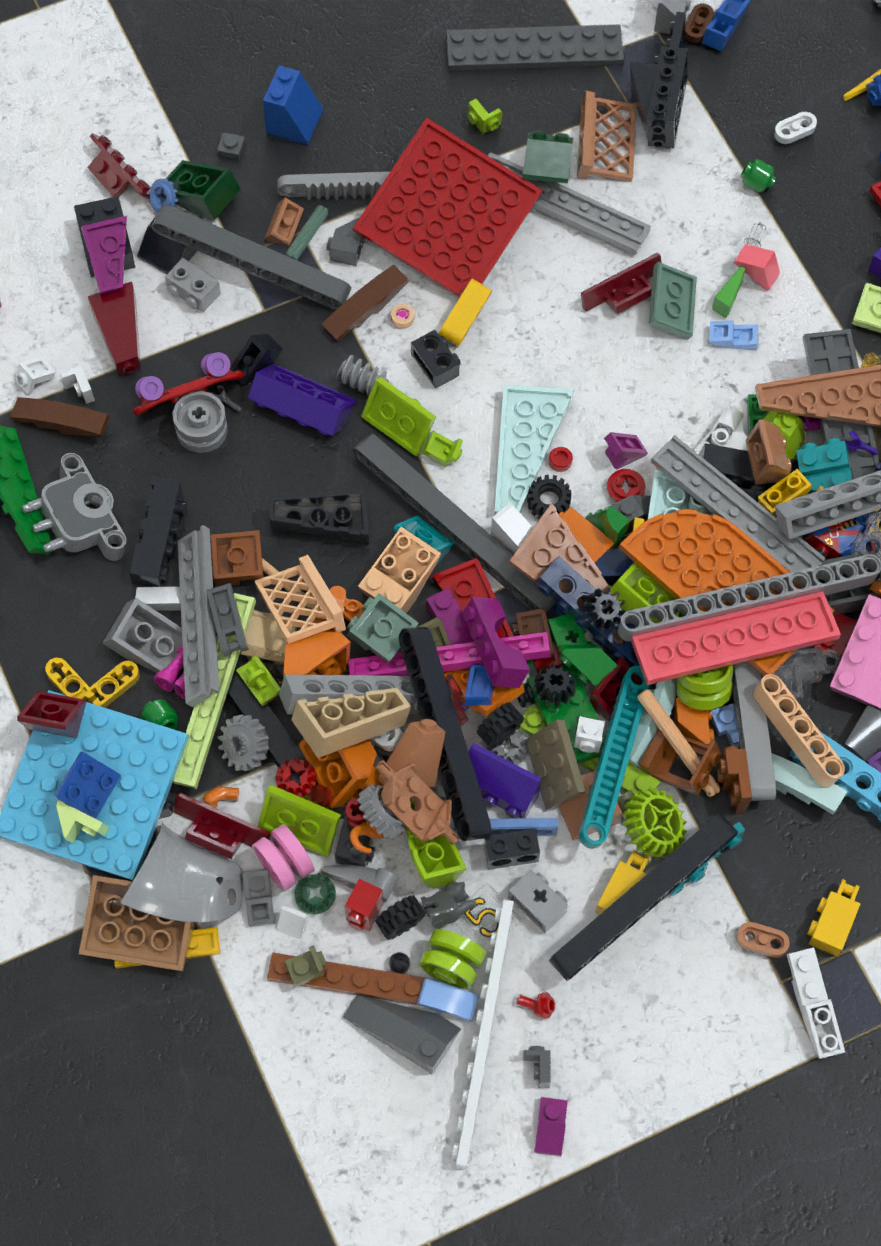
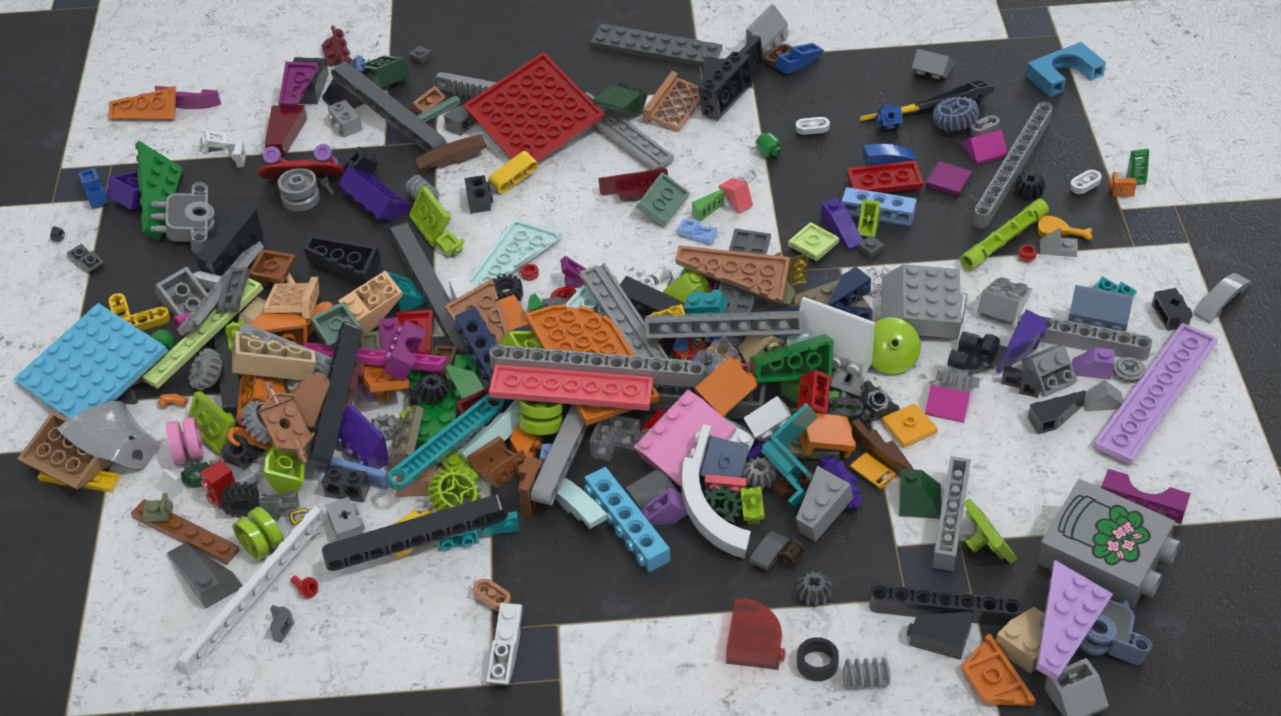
camera: 25 degrees right, 20 degrees down
reddish brown slope [10,397,110,437] -> none
dark red slope [17,691,86,739] -> none
blue bracket [55,751,121,819] -> none
yellowish green slope [56,800,110,843] -> none
dark red bracket [174,793,271,859] -> none
dark grey slope [242,868,275,926] -> none
blue slope [263,65,323,145] -> none
red gear [275,757,317,797] -> none
clear red plate [309,784,333,808] -> none
black hinge [389,952,410,974] -> none
tile [391,304,414,328] -> none
light blue slope [417,978,478,1022] -> none
blue tile [465,665,494,706] -> none
lime bracket [467,99,502,134] -> none
black tyre [476,702,524,749] -> none
magenta slope [534,1097,568,1156] -> none
white bracket [574,716,605,753] -> none
black gear [583,587,626,630] -> none
light nougat axle [637,689,721,797] -> none
nougat slope [745,419,791,485] -> none
light nougat beam [753,674,845,787] -> none
yellow brick [807,879,860,957] -> none
dark purple hand [844,431,878,455] -> none

